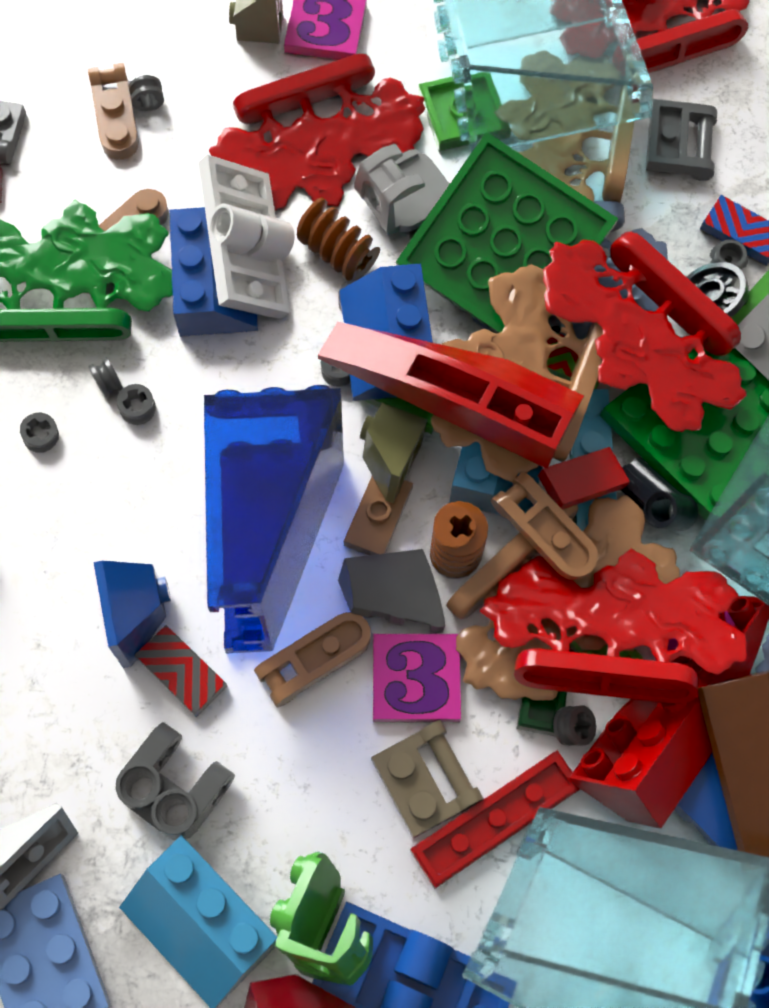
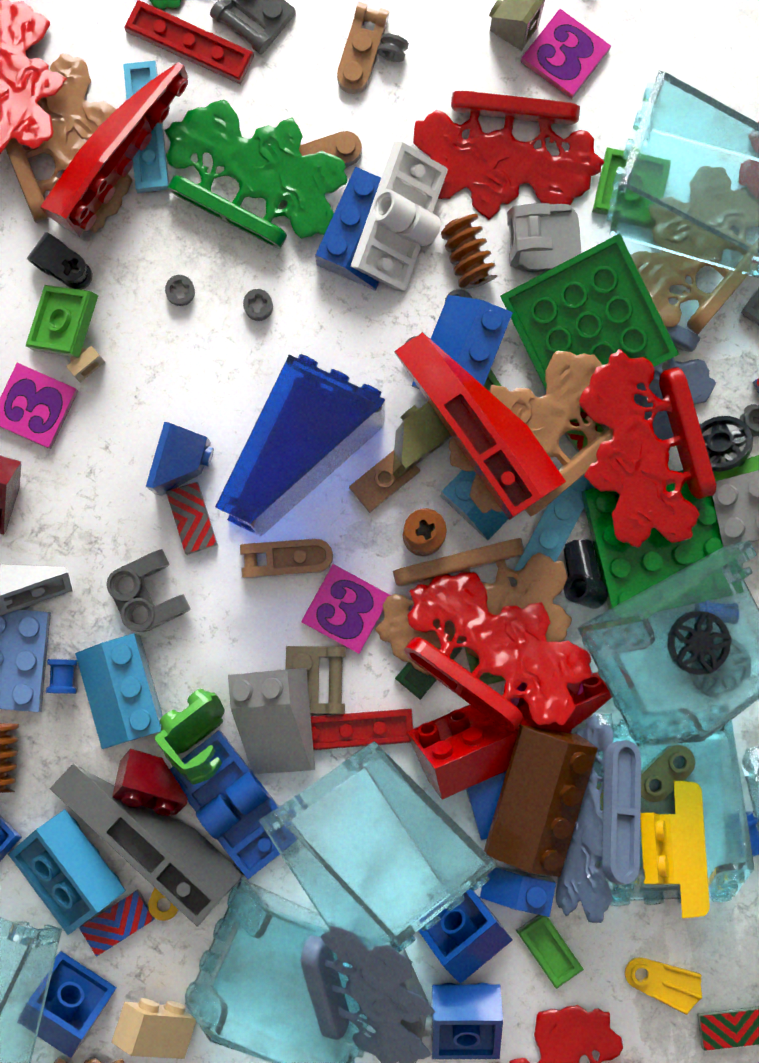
camera: 30 degrees right, 15 degrees up
dark grey bush [88,357,123,399] -> none
dark grey slope [338,549,445,634] -> none
medium nougat plate [491,472,598,580] -> none
red tile [537,447,630,510] -> none
dark grey bush [553,705,597,746] -> none
none -> blue bush [46,659,78,694]
none -> light grey slope [228,668,315,774]

